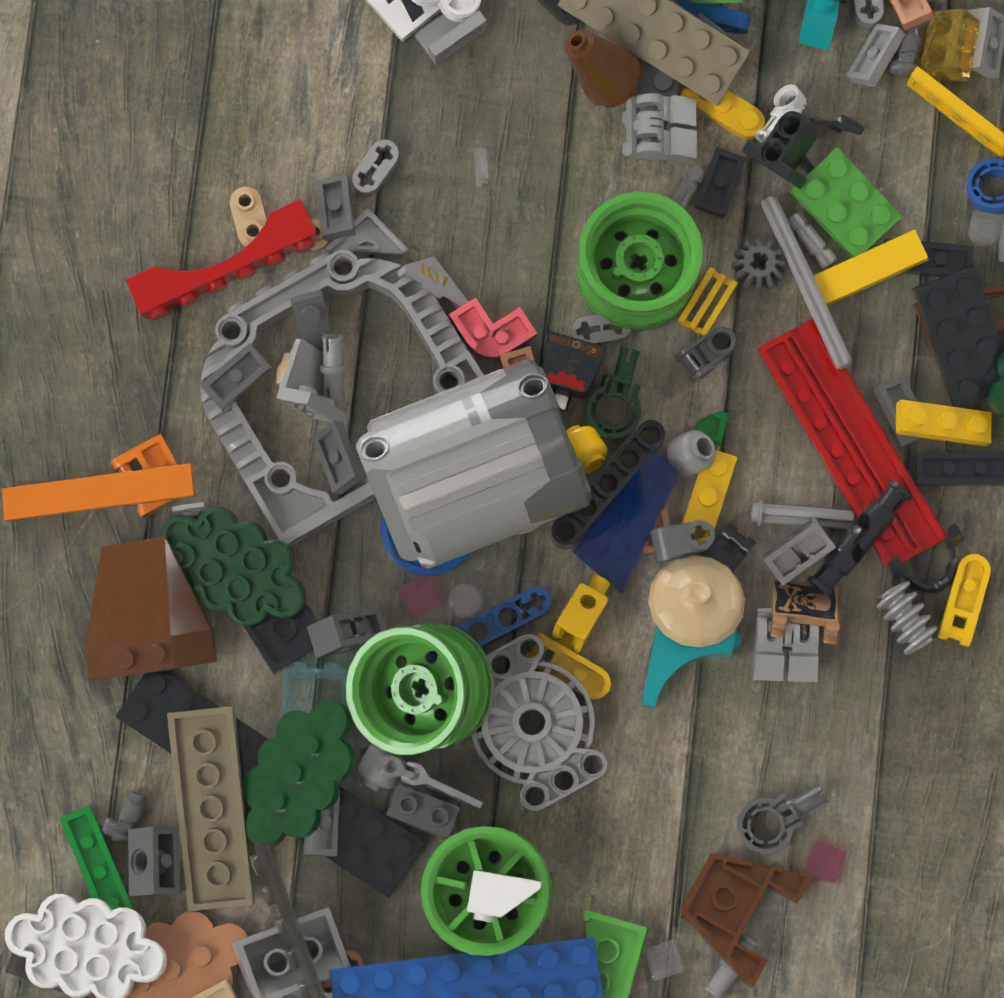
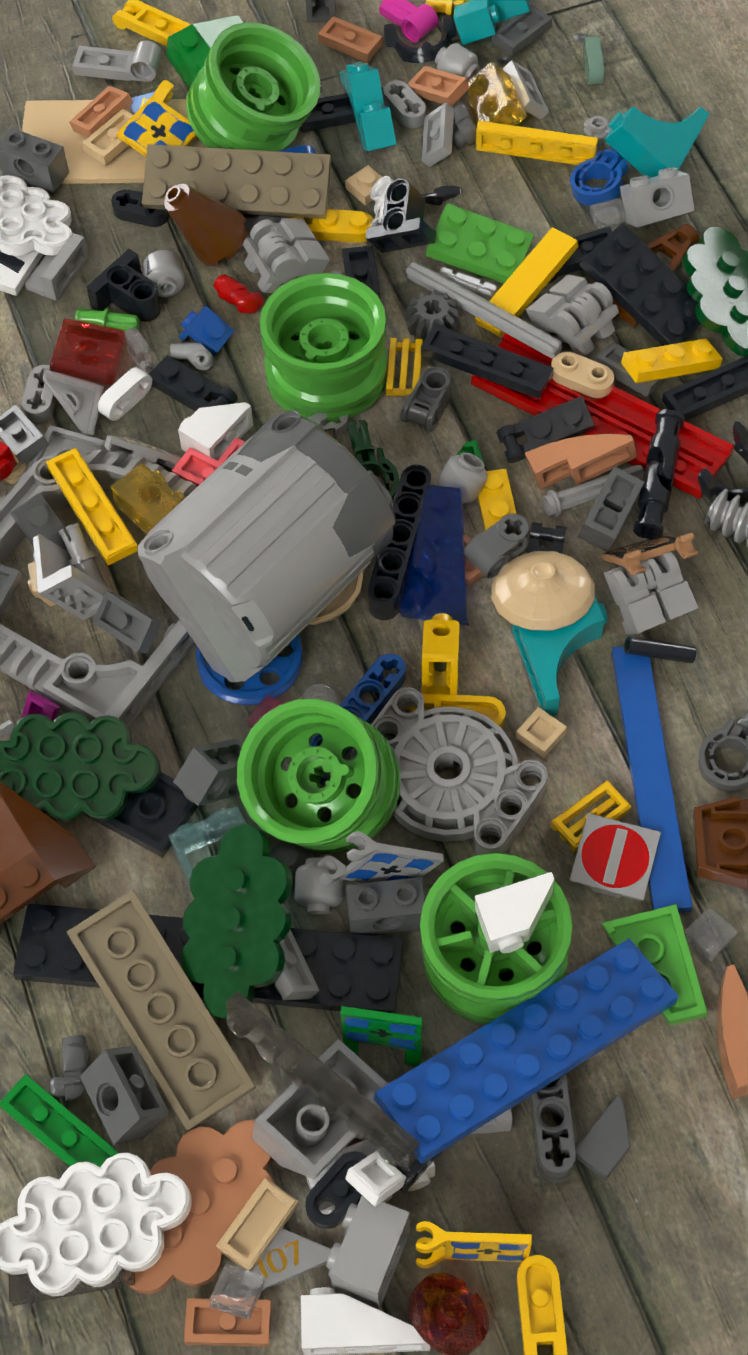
camera: 25 degrees left, 20 degrees down
none -> magenta slope [21,690,60,721]
none -> light grey tile [43,369,104,437]
none -> yellow tile [46,448,138,566]
none -> clear red plate [50,318,127,385]
none -> bright green axle [75,308,140,334]
none -> black tile [86,249,161,322]
none -> white beam [98,367,152,421]
none -> clear yellow brick [111,462,186,535]
none -> light grey head [142,250,185,297]
none -> black plate [148,355,238,412]
none -> light grey arm [170,343,213,370]
none -> blue bracket [178,305,235,356]
none -> white slope [178,402,253,461]
none -> red arm [213,274,264,314]
none -> green flag [340,1006,424,1066]
none -> tan plate [345,165,382,206]
none -> black plate [421,324,554,400]
none -> black plate [496,396,596,463]
none -> tan plate [515,707,567,758]
none -> nougat slope [525,434,637,490]
none -> light grey hips [526,275,619,356]
none -> yellow tile [550,780,632,853]
none -> tan plate [551,352,614,398]
none -> piece [569,813,661,901]
none -> blue tile [611,647,692,913]
none -> black piece [624,636,696,664]

